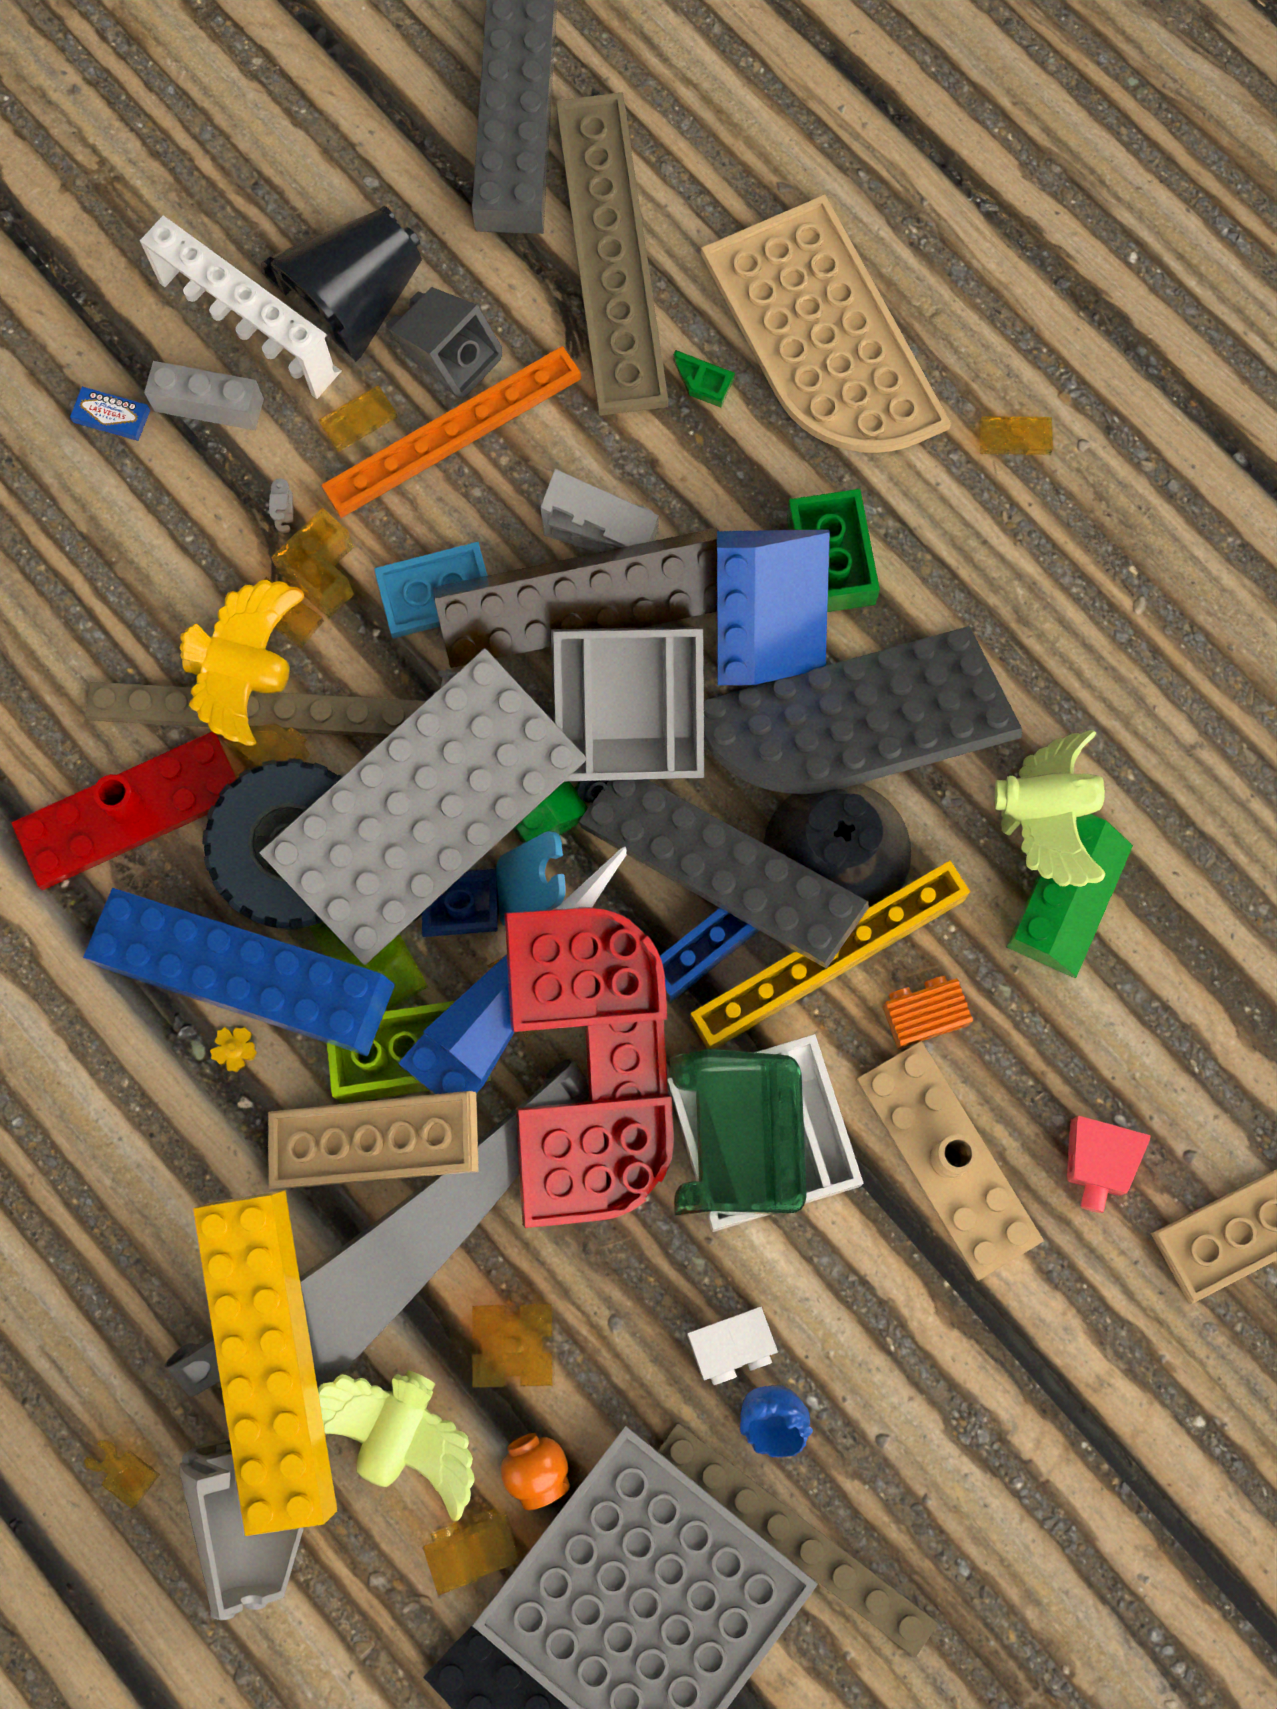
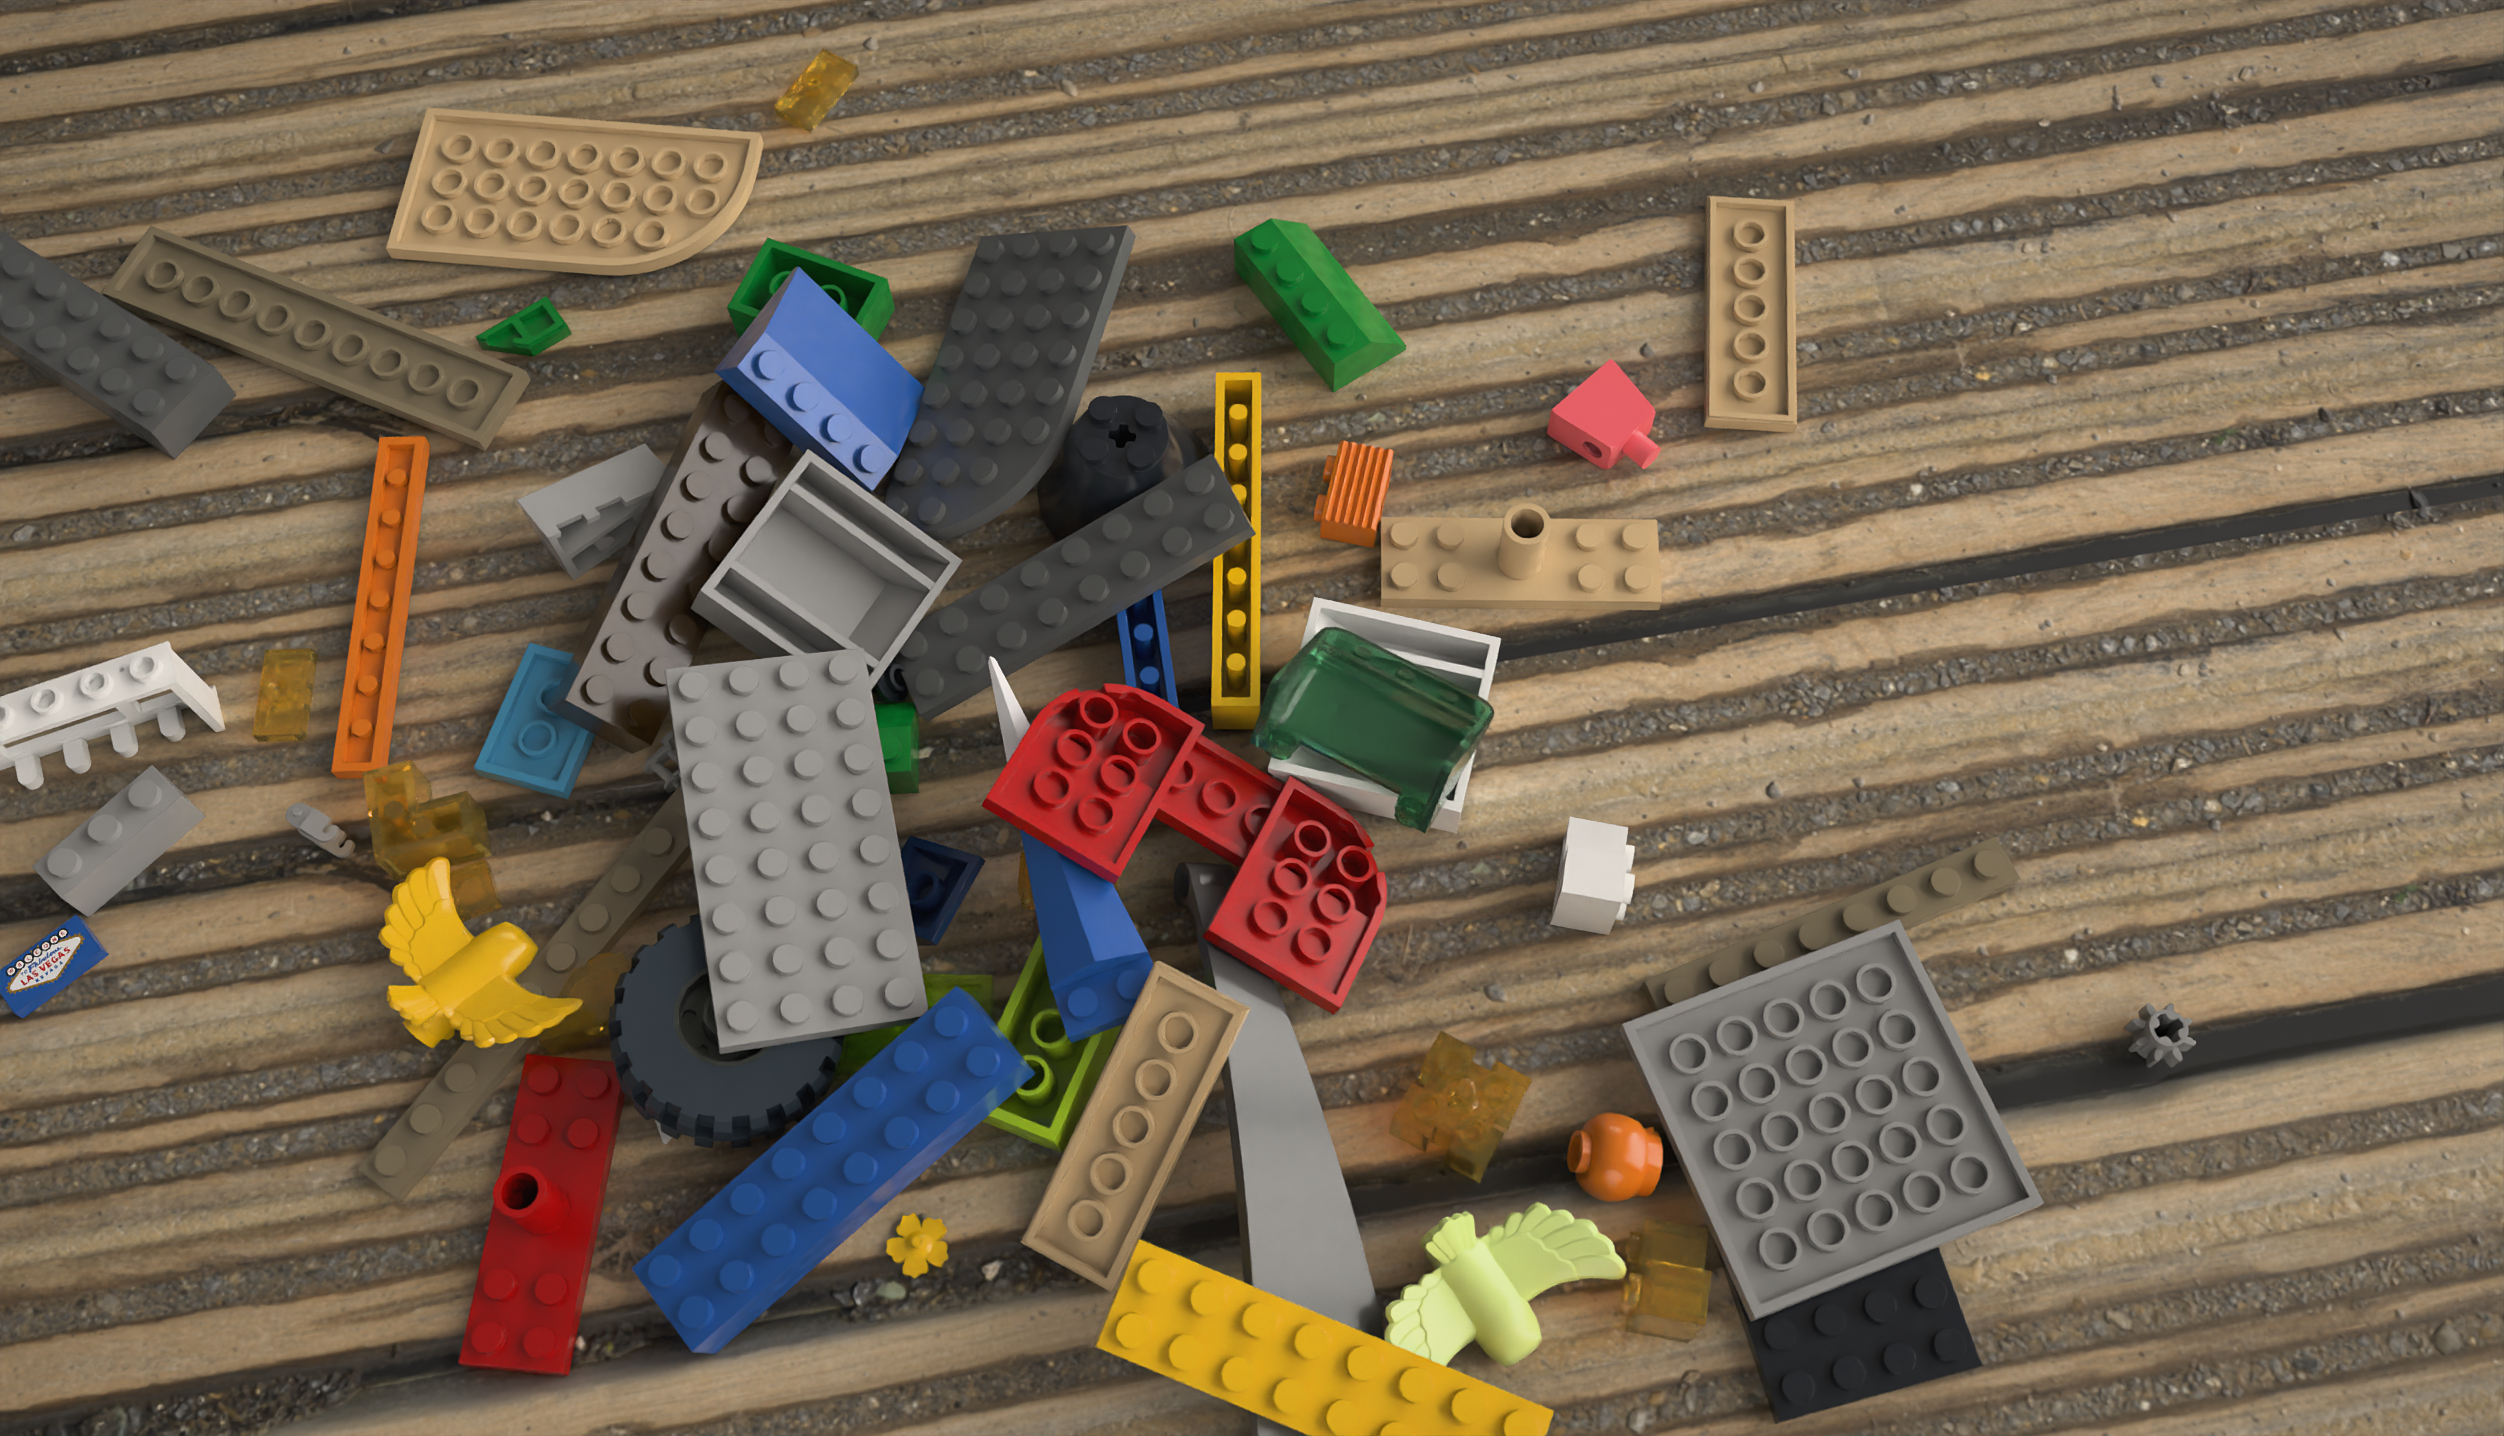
camera: 60 degrees left, 10 degrees down
black cone [261,206,422,362] -> none
dark grey hips [386,287,502,397] -> none
dark azure piece [496,831,566,926] -> none
blue hair [740,1385,813,1458] -> none
yellowish green animal [994,730,1105,887] -> none

